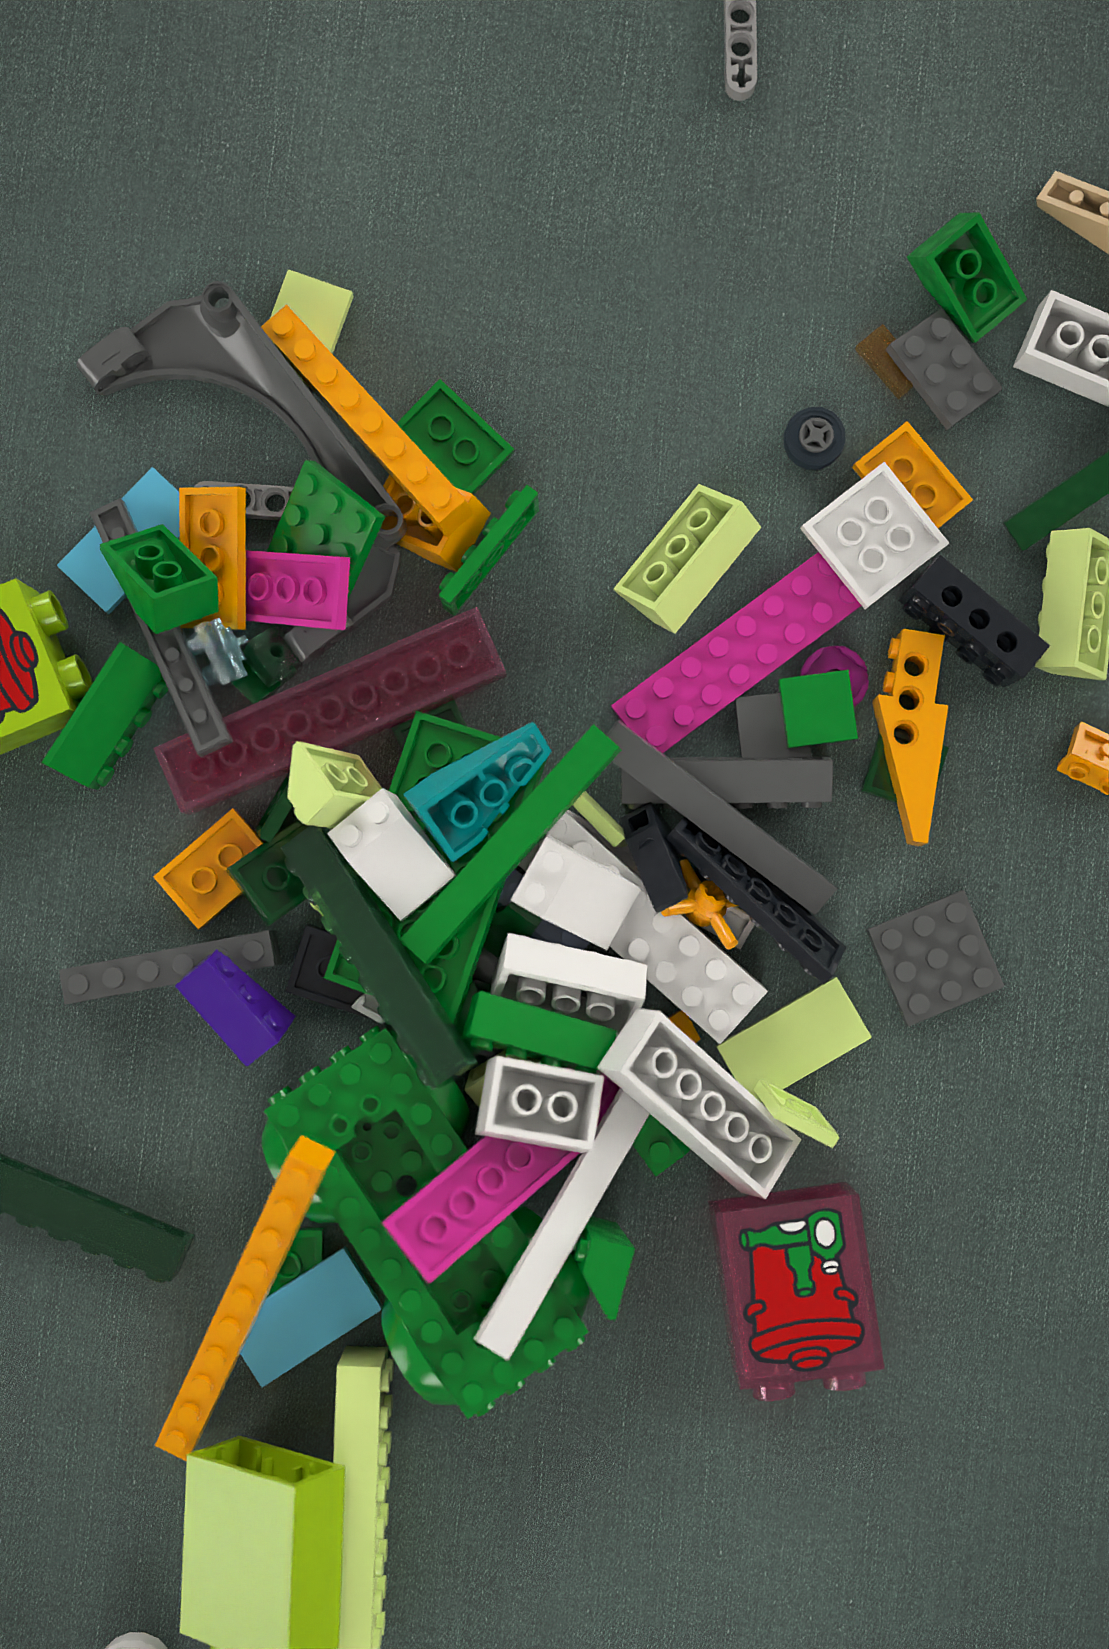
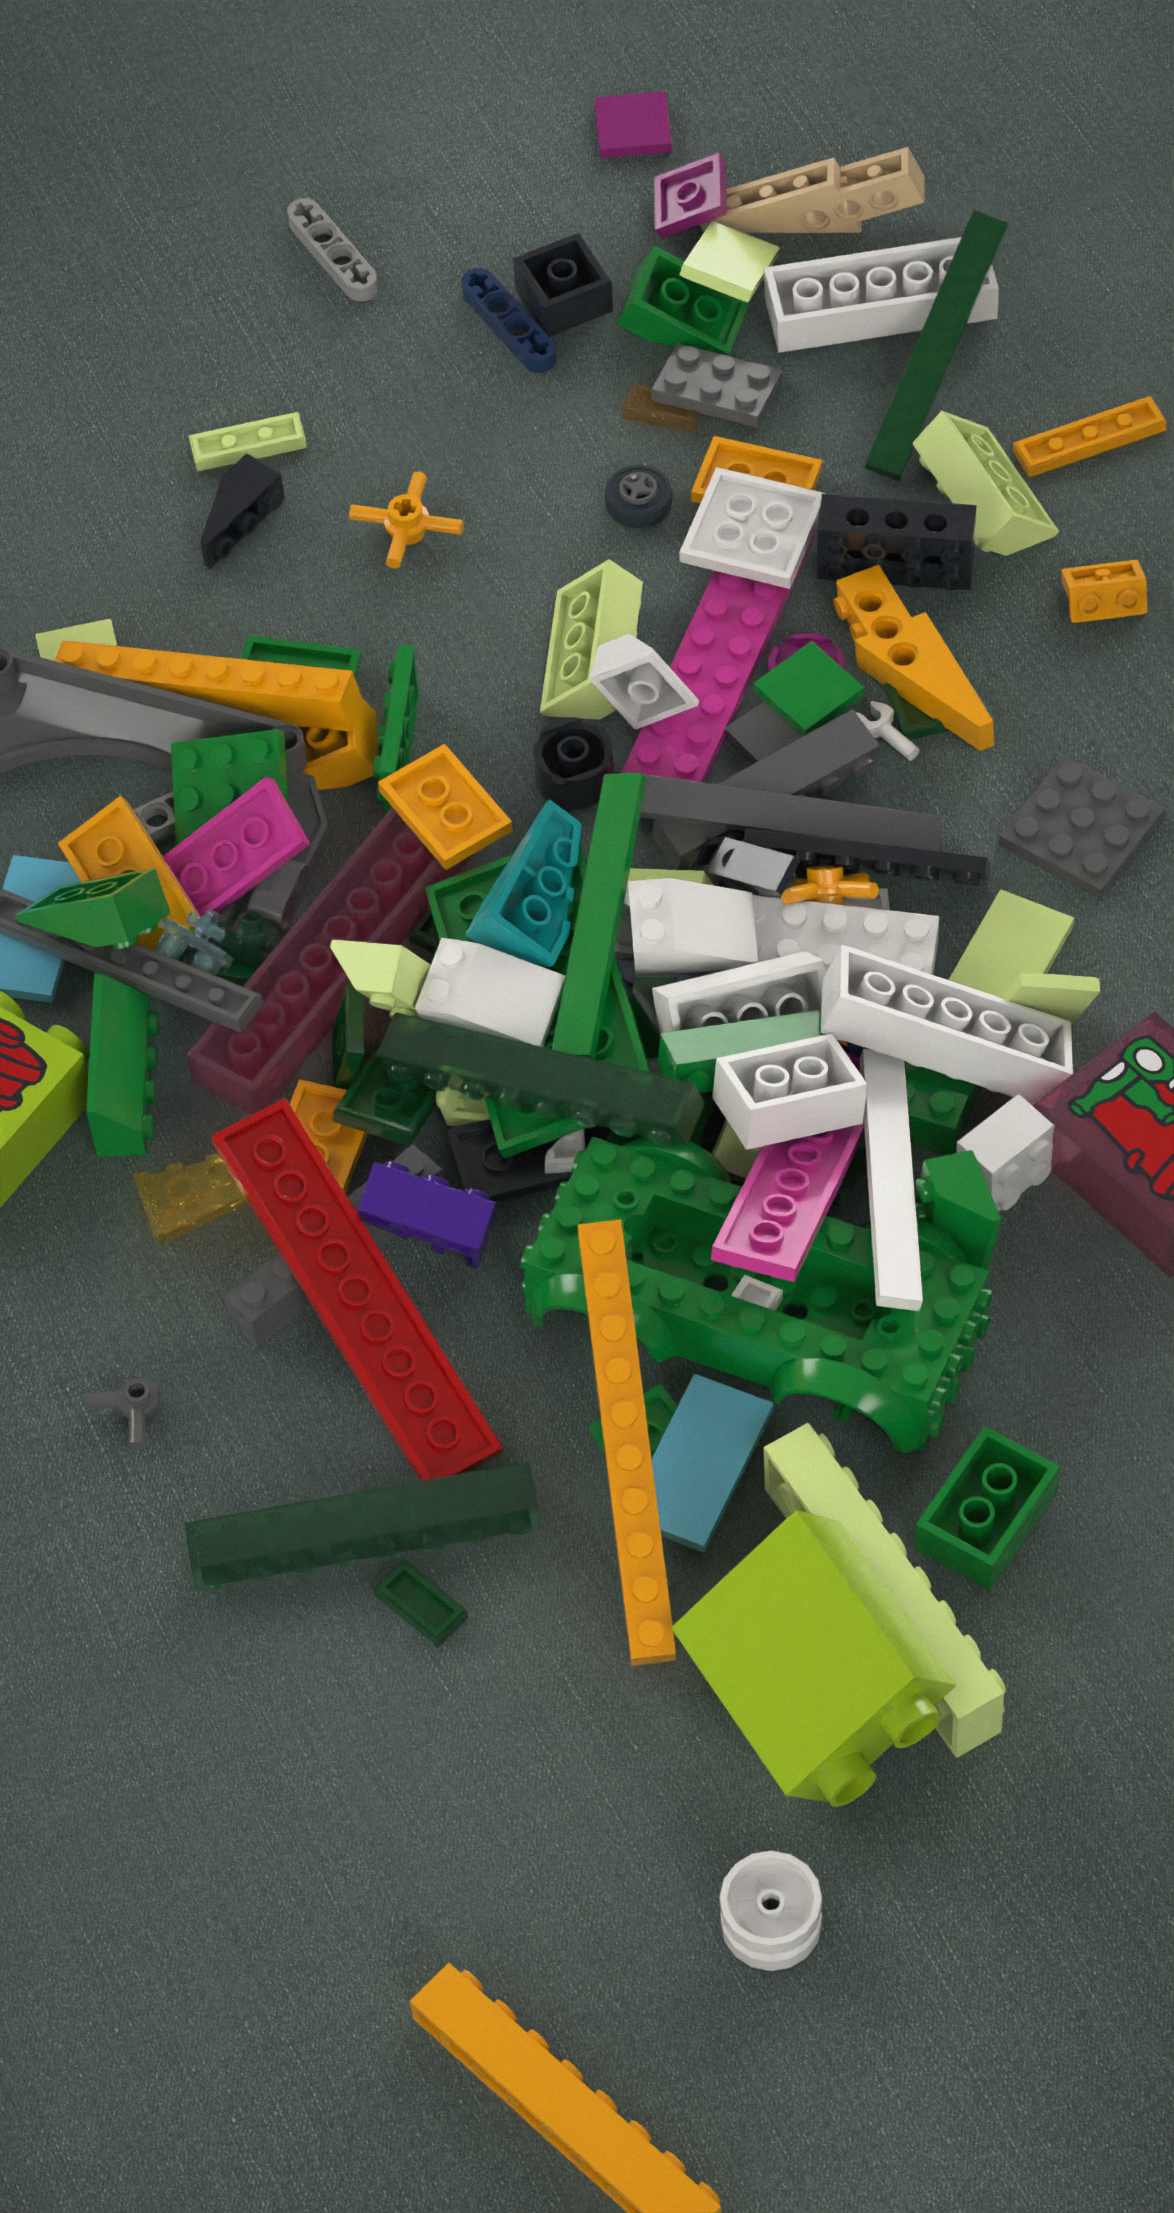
camera: 25 degrees left, 30 degrees down
none -> clear yellow wing [133,1153,248,1245]
none -> yellowish green tile [188,412,307,472]
none -> black slope [200,453,285,569]
none -> red plate [211,1098,503,1493]
none -> light orange bar [349,472,464,569]
none -> dark green tile [373,1559,468,1647]
none -> light orange plate [378,744,513,870]
none -> dark blue beam [462,268,556,373]
none -> black brick [513,233,613,337]
none -> black brick [533,717,614,812]
none -> white slope [589,634,699,730]
none -> magenta tile [594,91,672,158]
none -> magenta plate [654,153,727,239]
none -> yellowish green tile [680,221,780,302]
none -> white bar [856,701,920,761]
none -> green brick [915,1425,1060,1591]
none -> white brick [957,1094,1054,1212]

